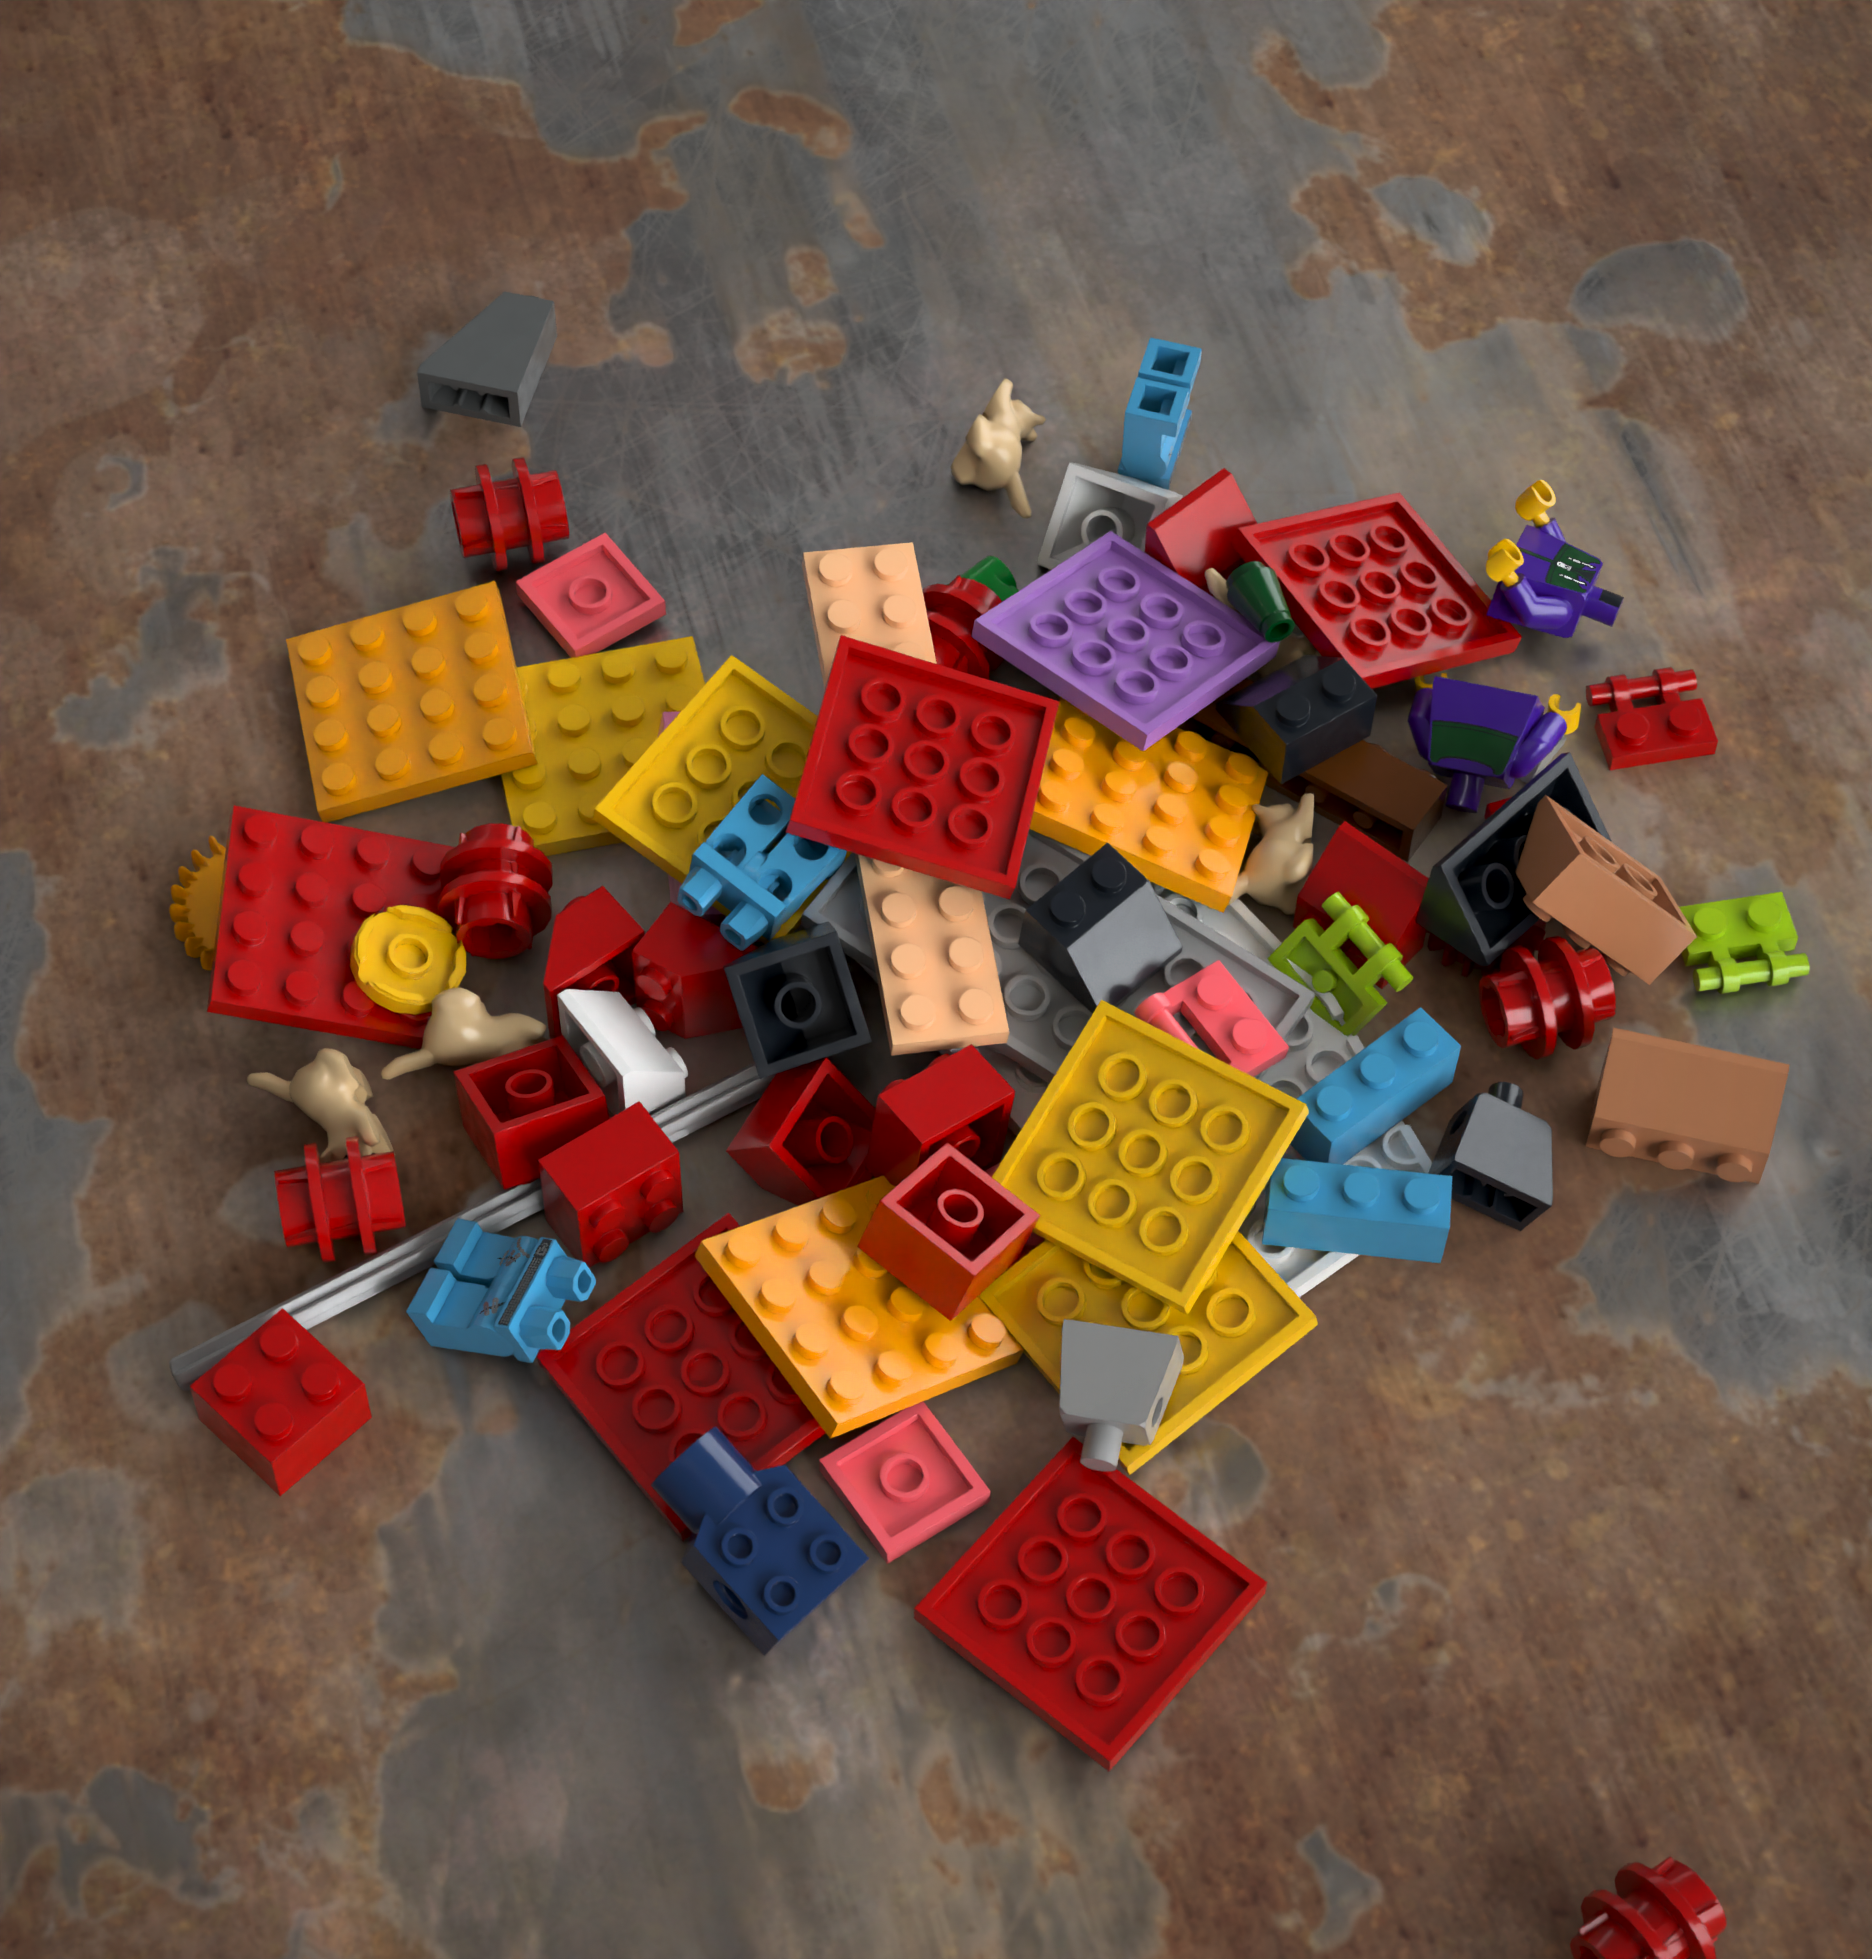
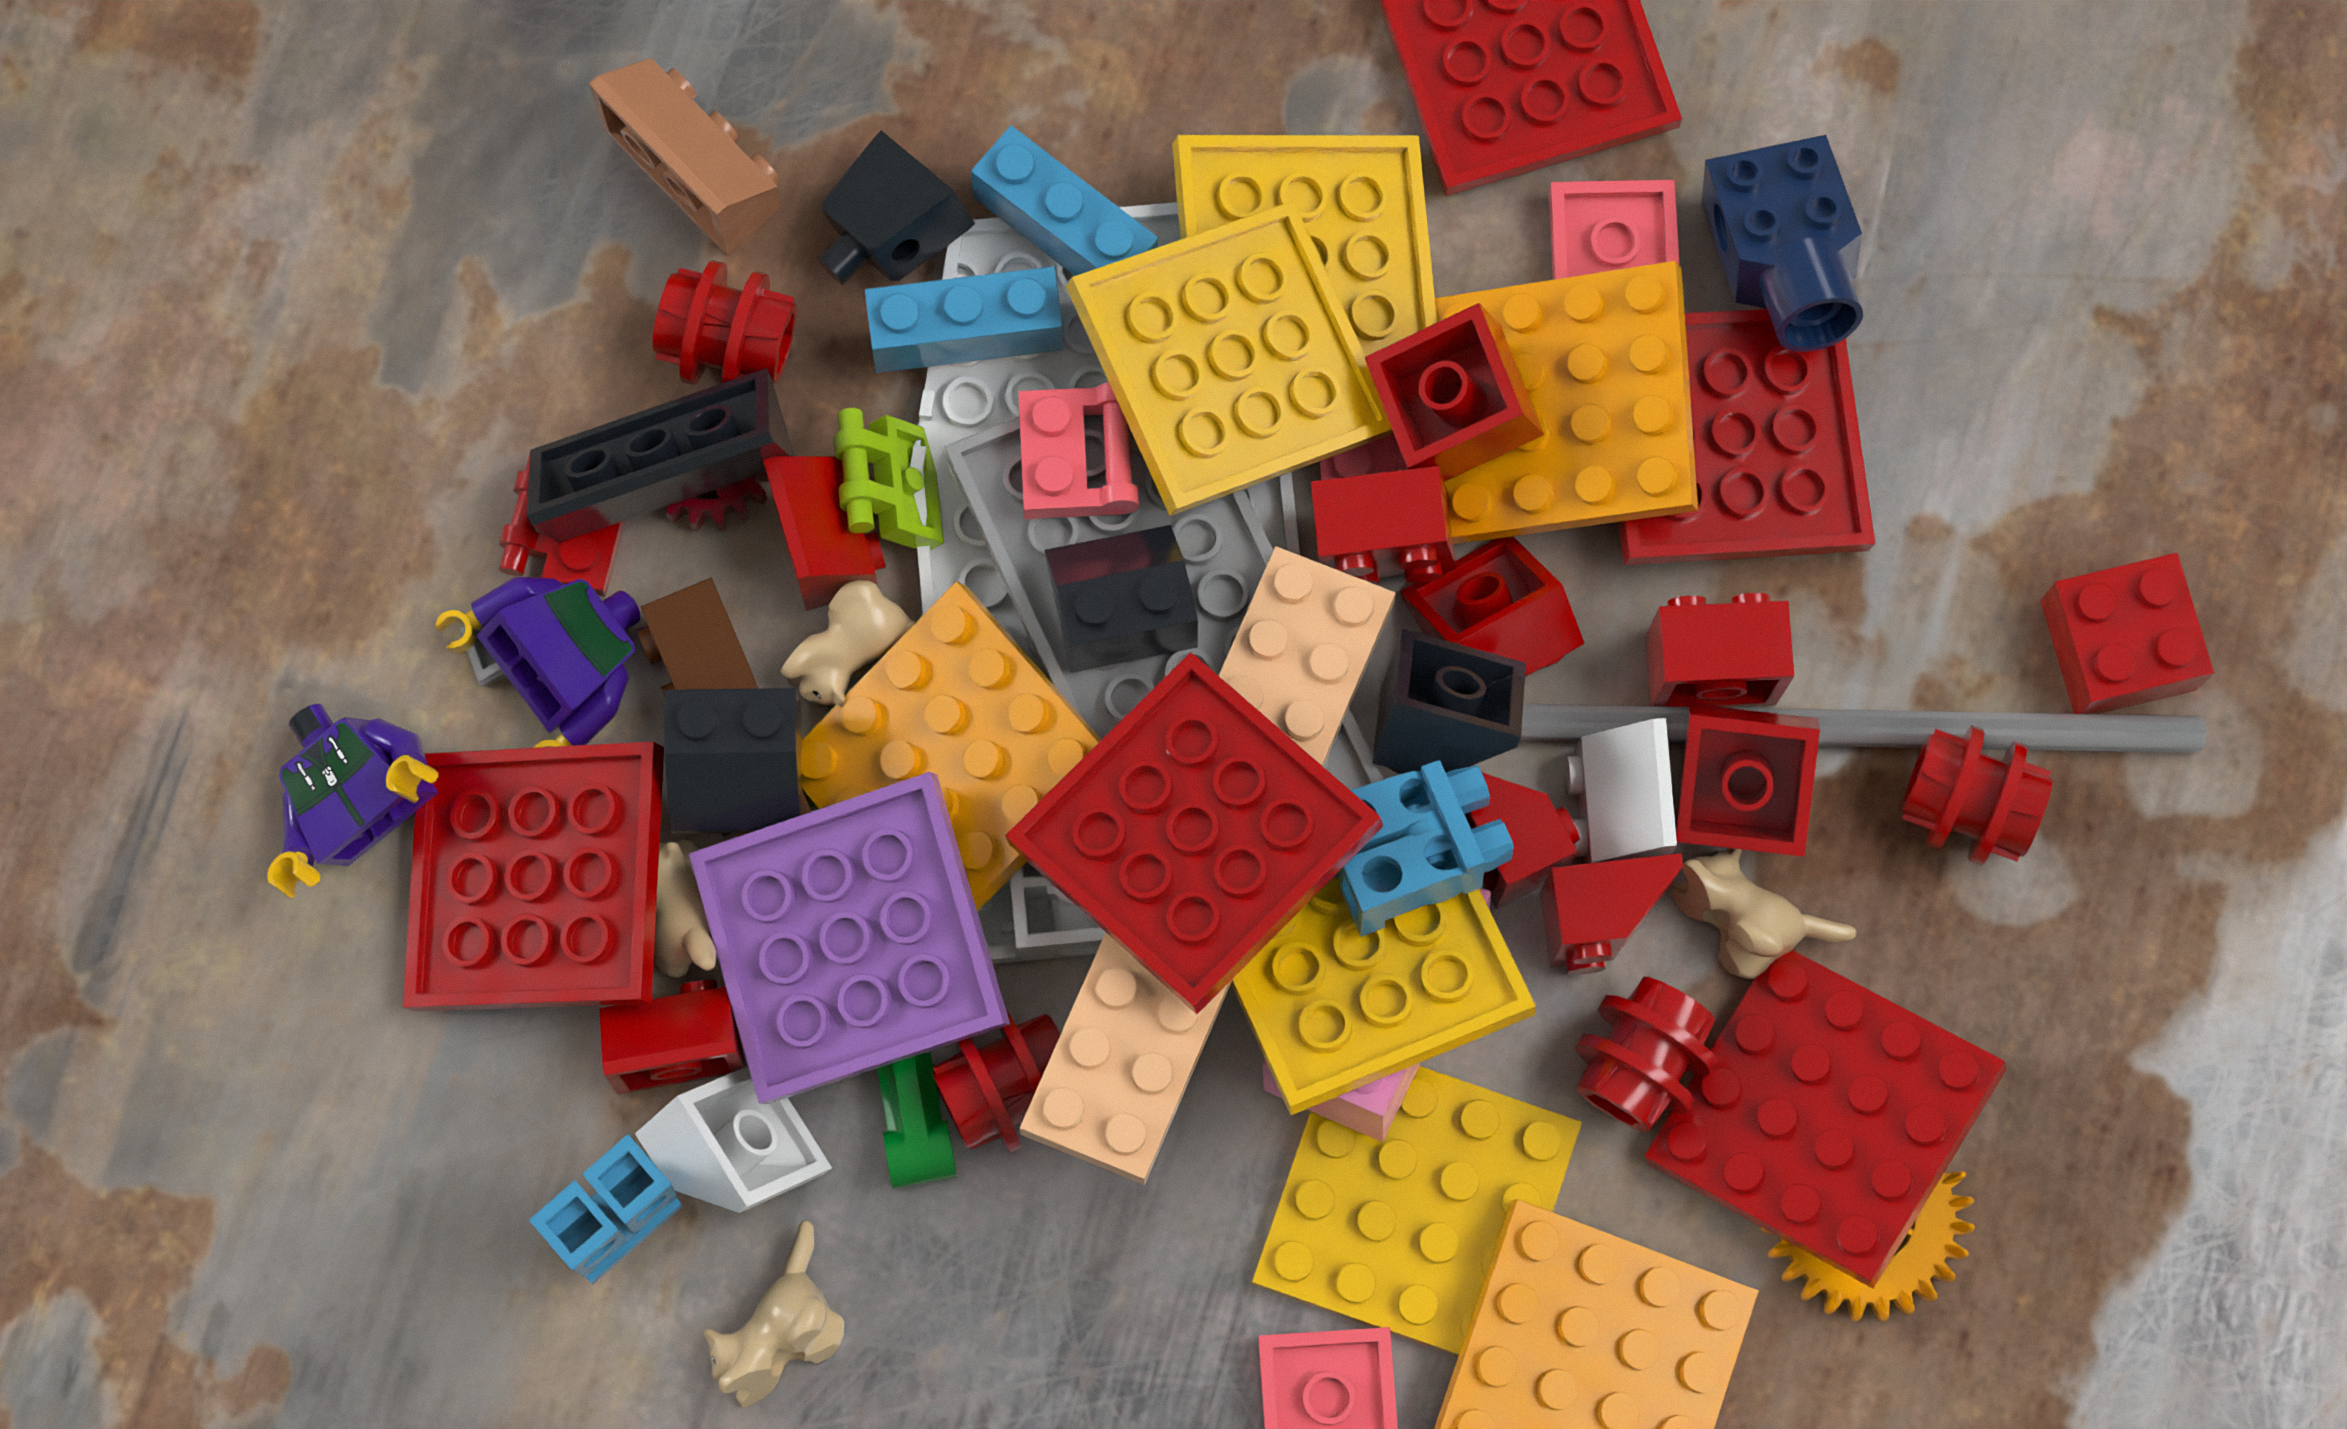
camera: 150 degrees left, 20 degrees up
tan animal [246,1048,395,1163] -> none
yellow tile [350,905,466,1015] -> none
dark azure hips [406,1218,596,1363] -> none
light grey torso [1060,1319,1184,1472] -> none
dark green cone [1226,561,1295,643] -> none
nougat slope [1516,795,1697,985] -> none
red plate [1586,667,1718,770] -> none
lime plate [1679,892,1810,994] -> none

